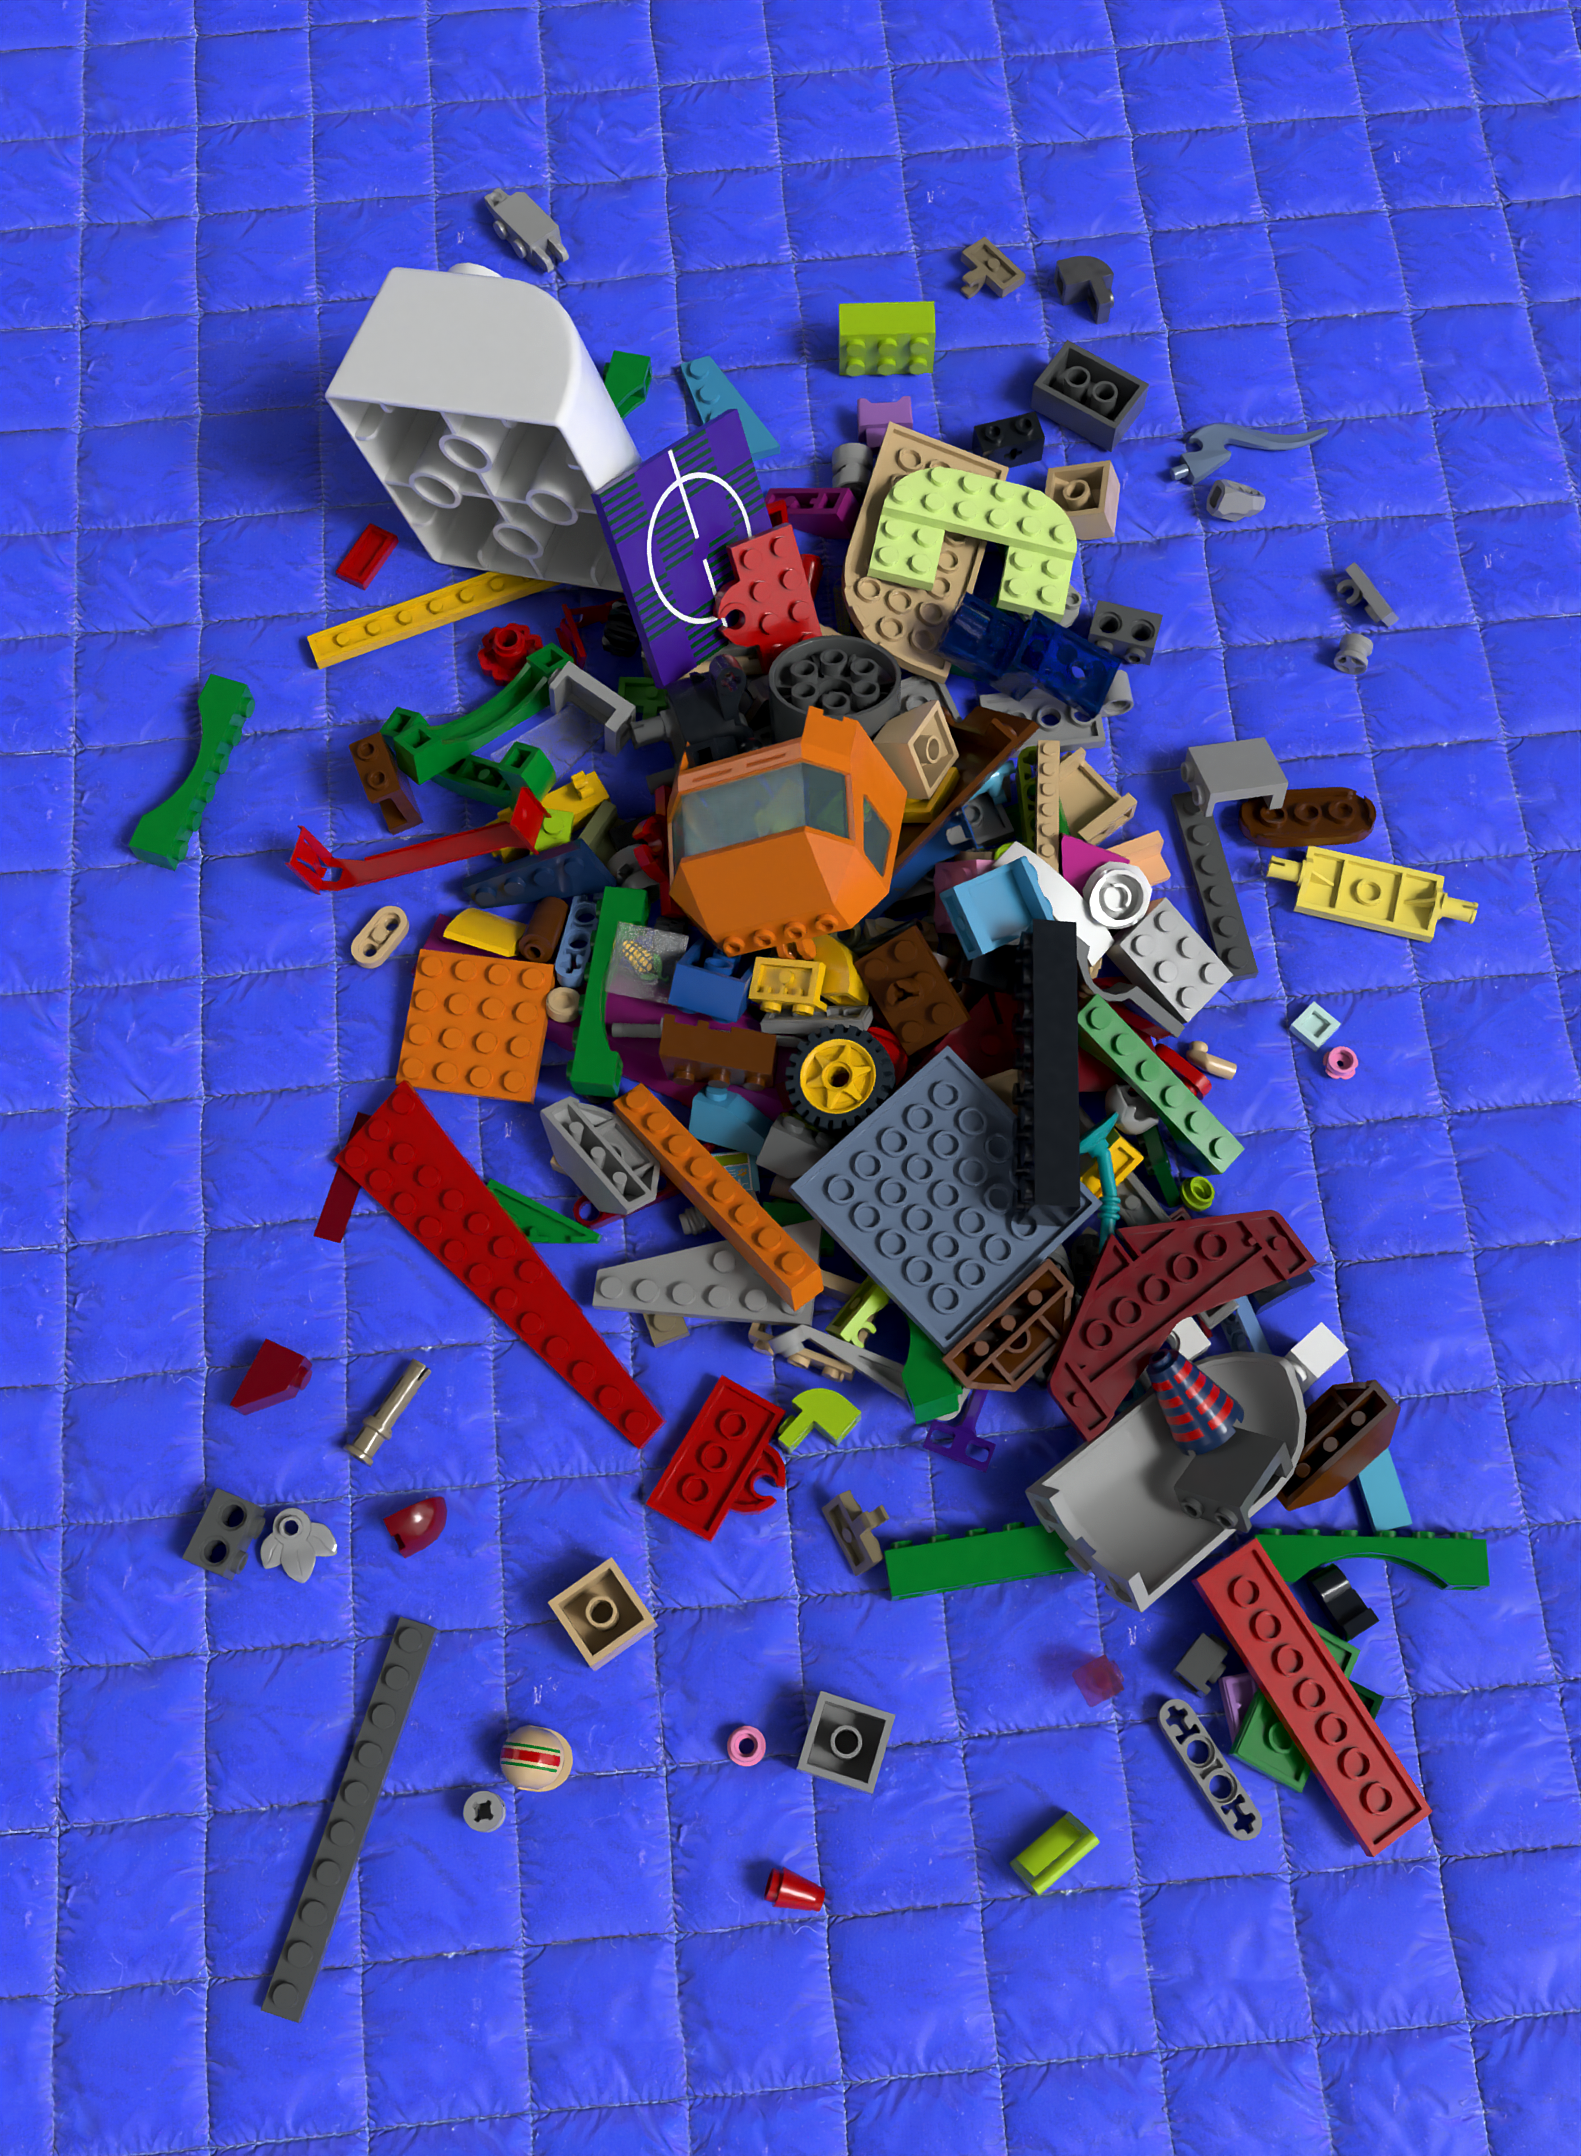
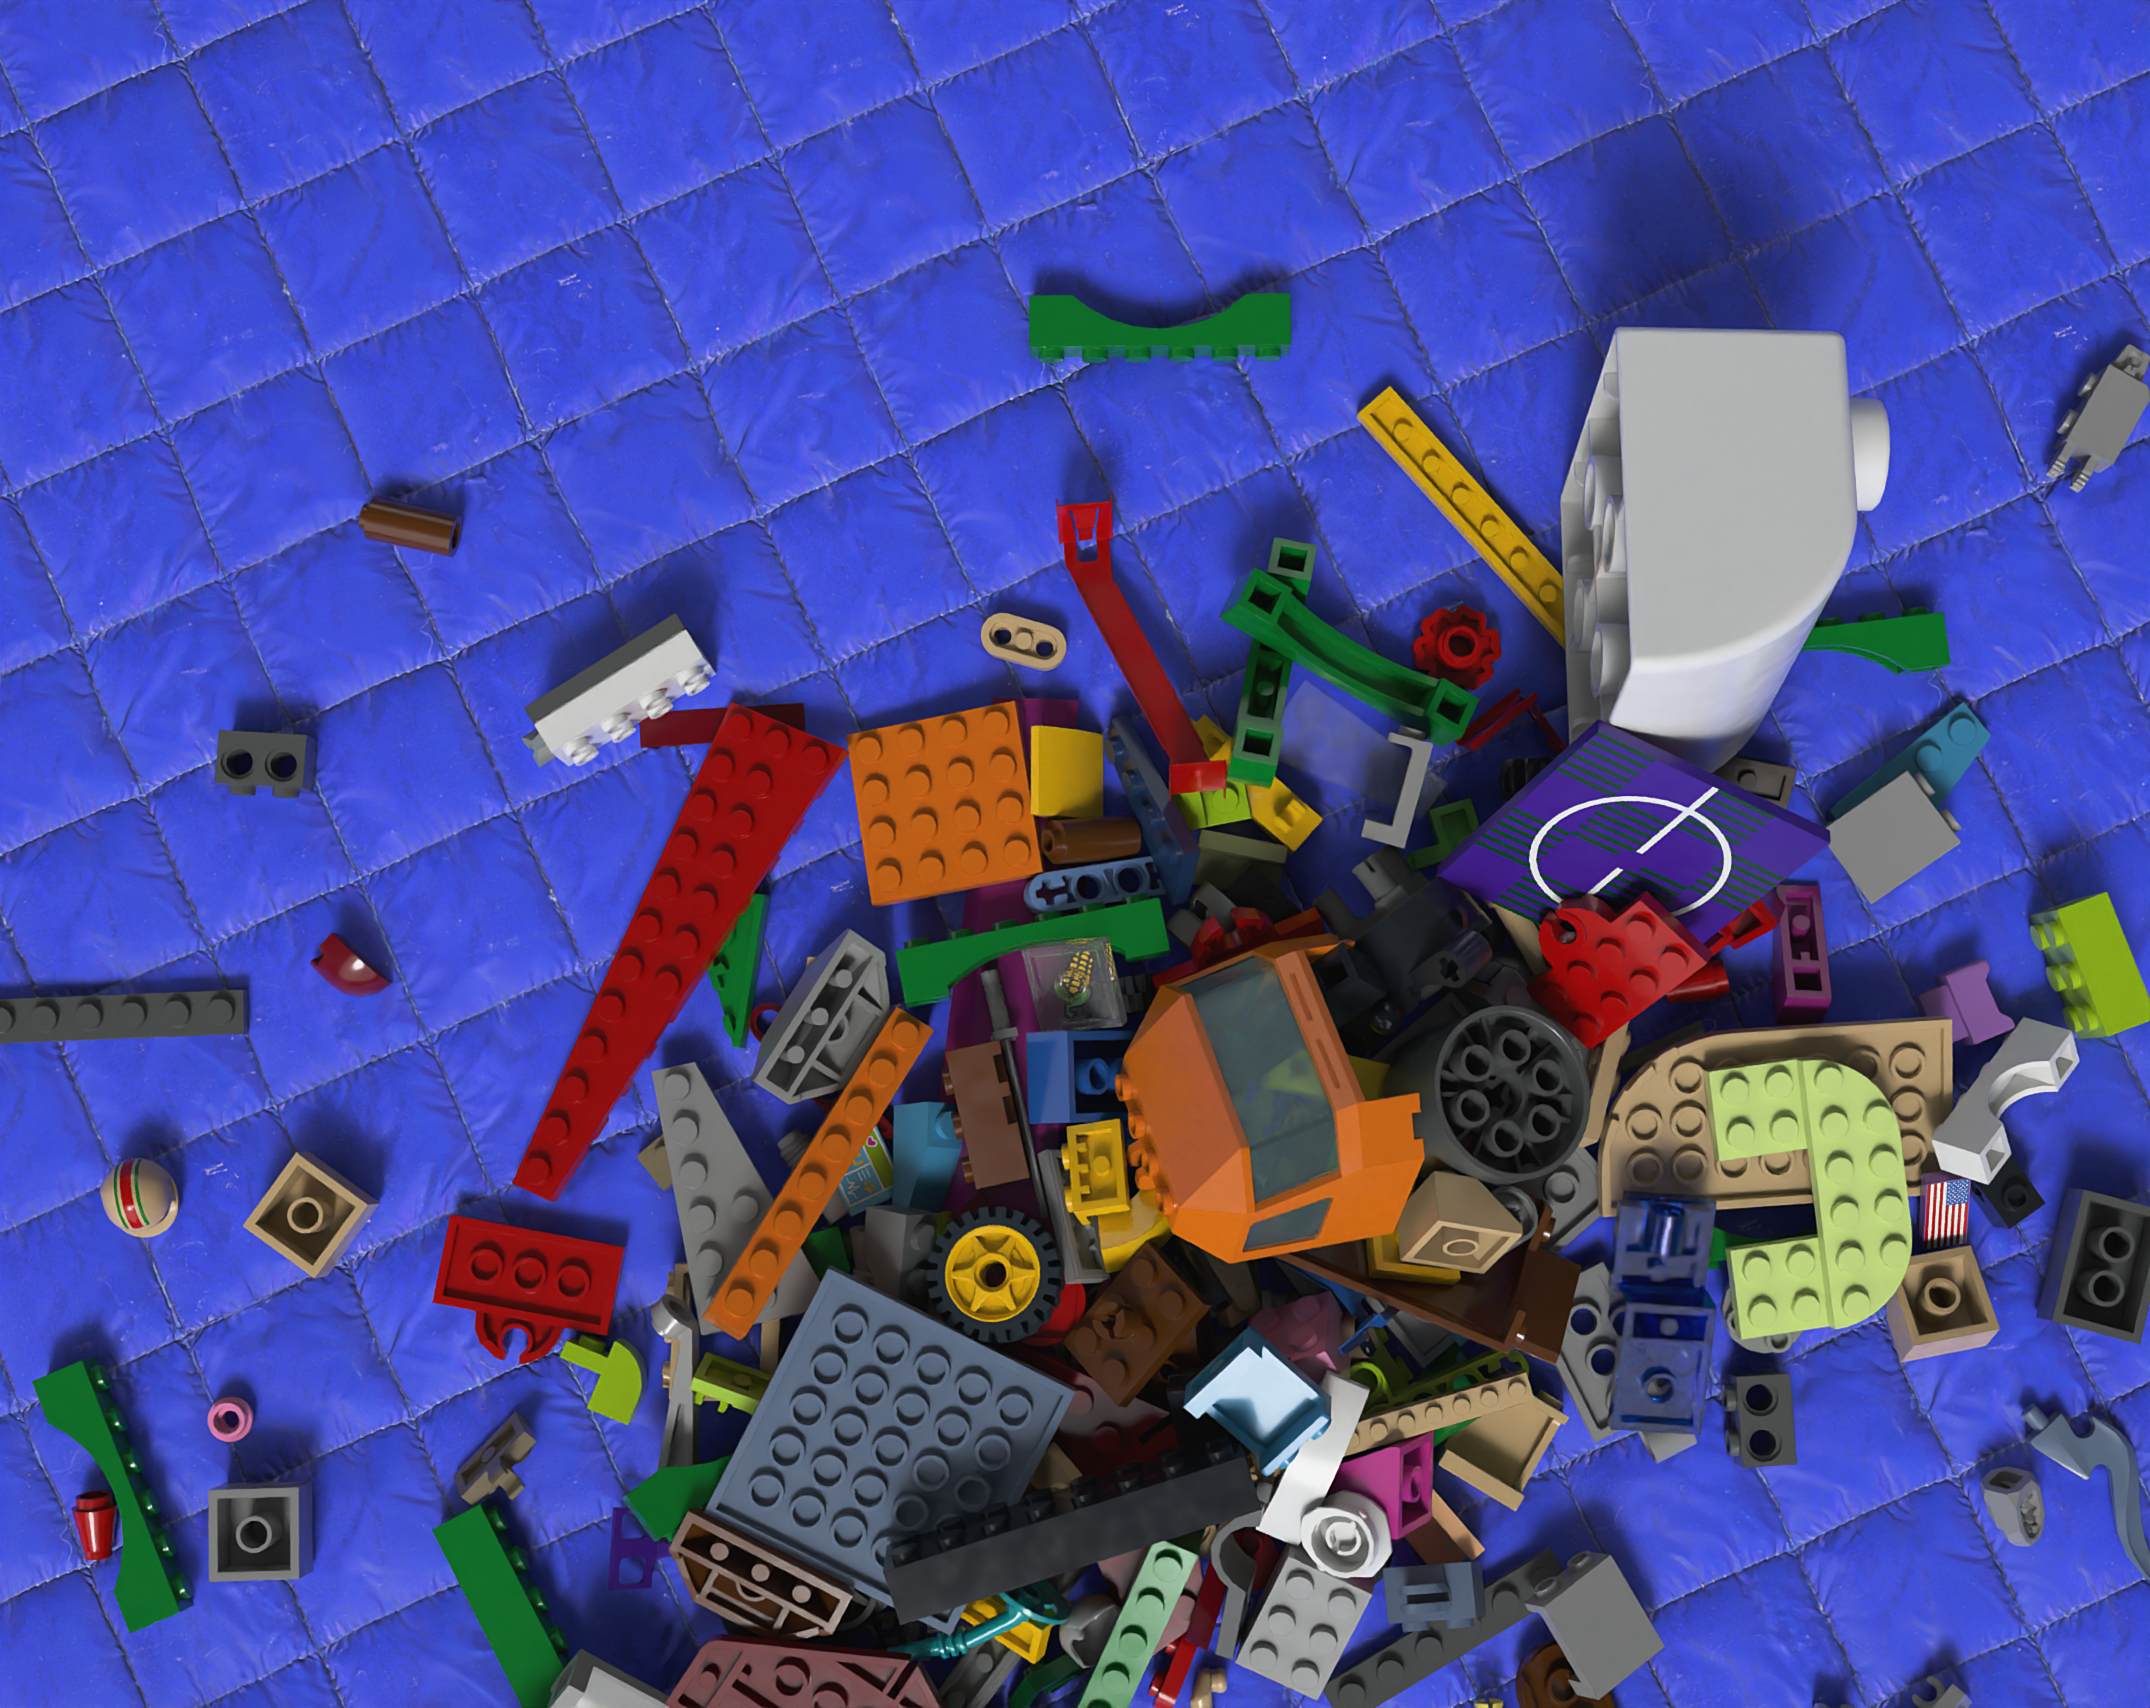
camera: 70 degrees right, 15 degrees up
dark red slope [230,1339,312,1415] -> none
light grey plate [260,1507,337,1583] -> none
red tile [336,523,399,591] -> none
dark tan pin [343,1358,432,1467] -> none
reddish brown panel [349,732,424,835] -> none
light grey wheel [463,1791,507,1833] -> none
tan tile [546,987,580,1023] -> none
light grey wheel [832,443,873,504] -> none
none -> green arch [32,1357,193,1634]
none -> reddish brown brick [359,496,463,557]
none -> white piece [521,613,716,768]
none -> sand blue brick [1383,1561,1486,1632]
none -> light grey panel [1823,769,1962,905]
none -> tile [1918,1171,1971,1250]
none -> white arch [1931,1017,2080,1185]

